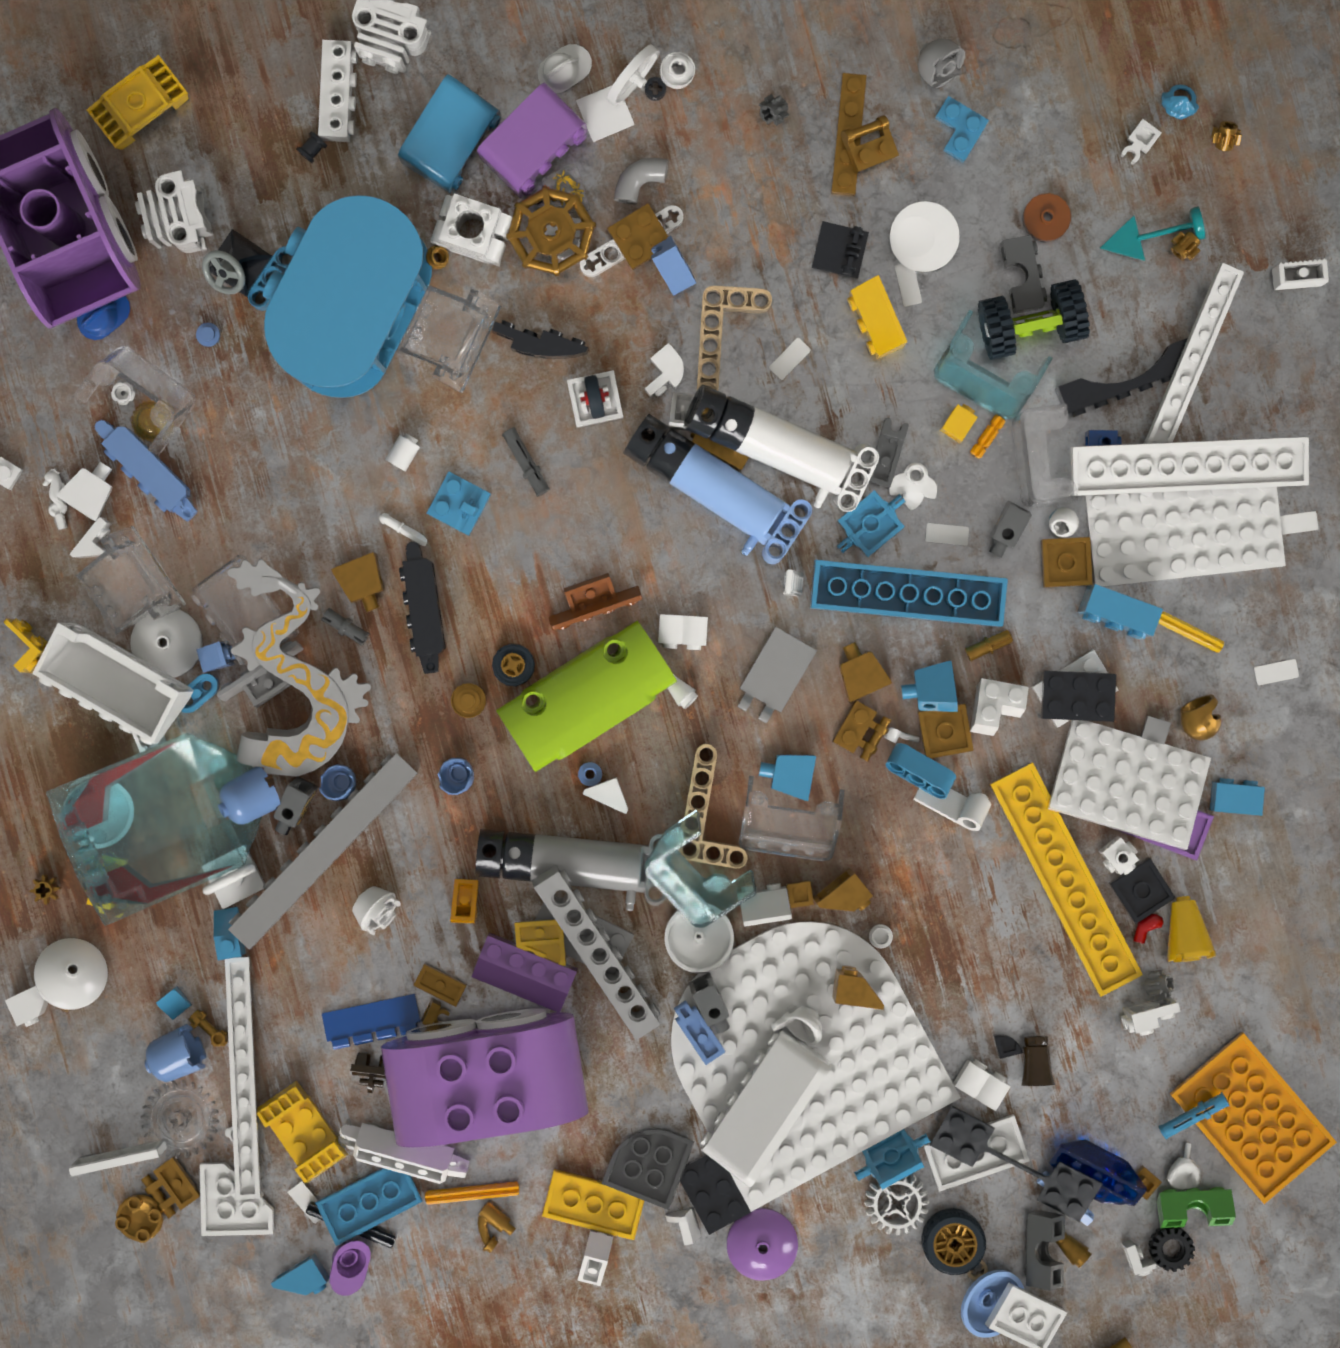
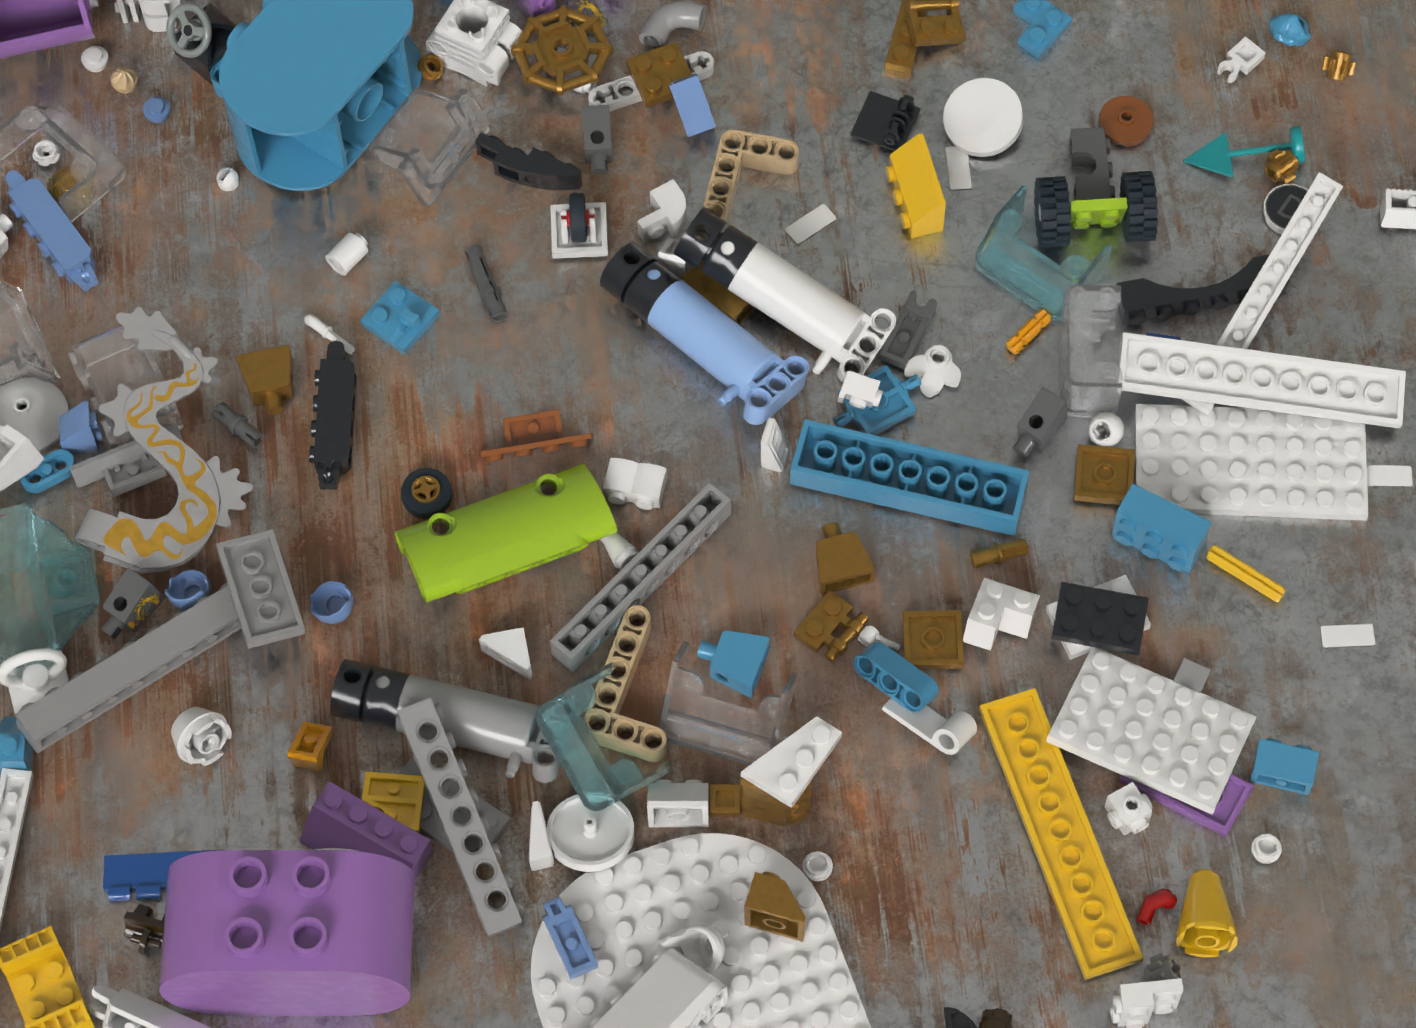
camera: 10 degrees right, 25 degrees down
blue piece [77,296,130,340] -> none
medium blue cylinder [218,766,280,825] -> none
pearl gold plate [413,963,467,1007] -> none
pearl gold plate [451,683,486,718] -> none
medium blue plate [578,762,602,786] -> none
dark grey torso [689,972,730,1033] -> none
light grey tile [737,627,817,723] -> none
dark azure torso [901,661,958,712] -> none
white sticker [925,523,969,546] -> none
yellow brick [940,404,978,443] -> none
black plate [1109,857,1176,924] -> none
pearl gold helmet [1180,694,1222,740] -> none
none -> white plate [81,46,109,72]
none -> tan plate [110,66,138,94]
none -> white hinge [216,167,239,191]
none -> light grey plate [216,529,305,649]
none -> white slope [529,801,555,871]
none -> light grey brick [550,482,731,673]
none -> dark grey torso [582,105,613,175]
none -> white wing [741,716,842,808]
none -> white brick [837,370,883,409]
none -> white plate [1251,834,1282,864]
none -> black tile [1263,184,1308,234]

